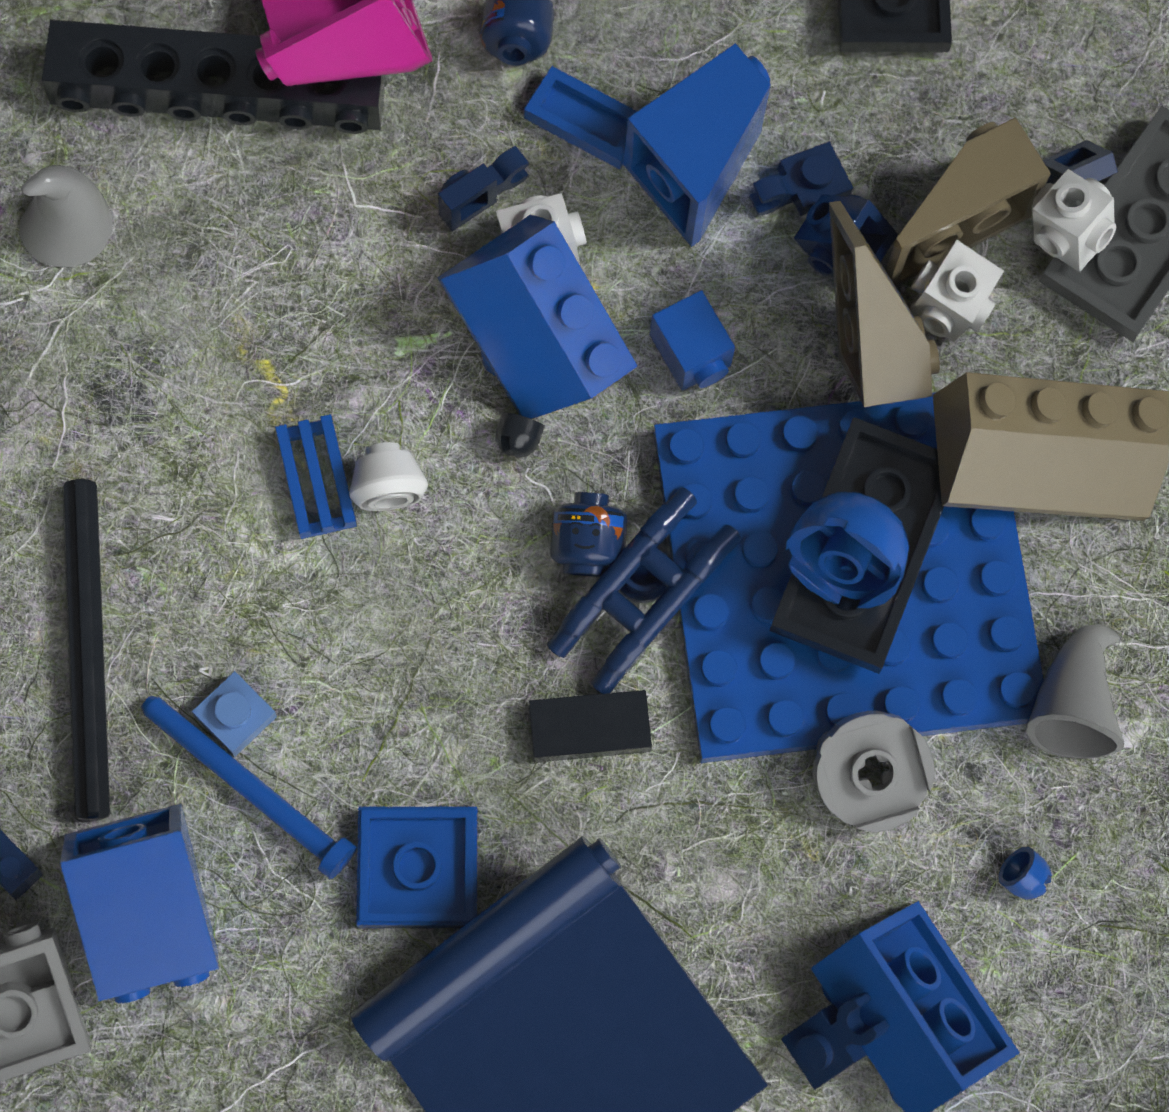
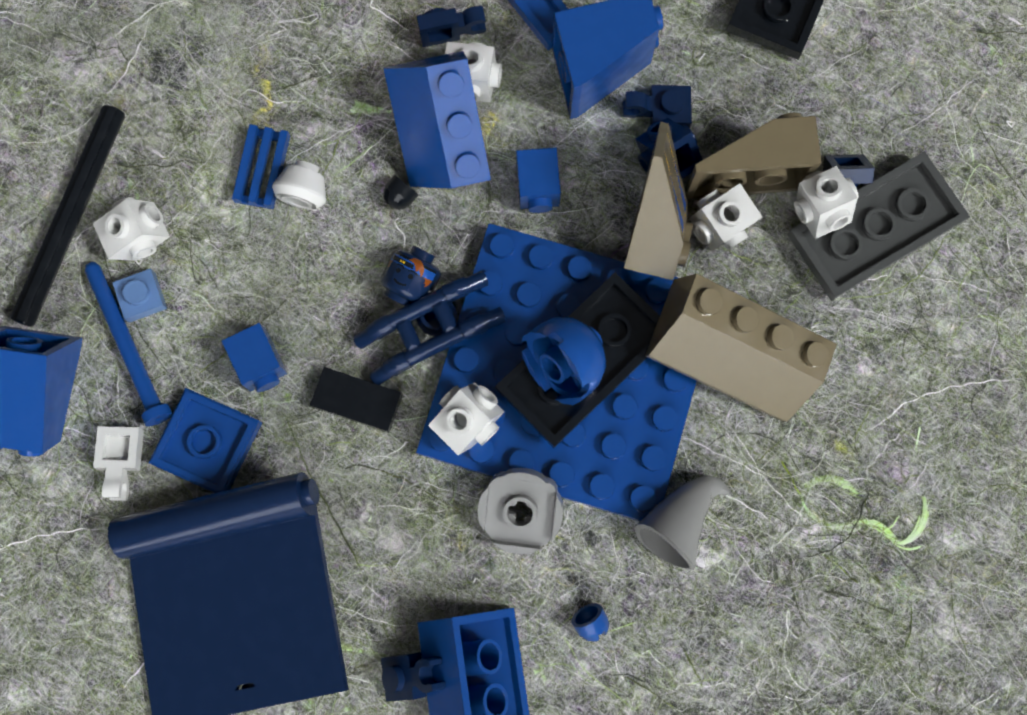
camera: 30 degrees right, 5 degrees up
none -> white brick [93,197,170,261]
none -> white plate [93,426,144,501]
none -> blue brick [222,323,288,392]
none -> white brick [428,382,505,456]

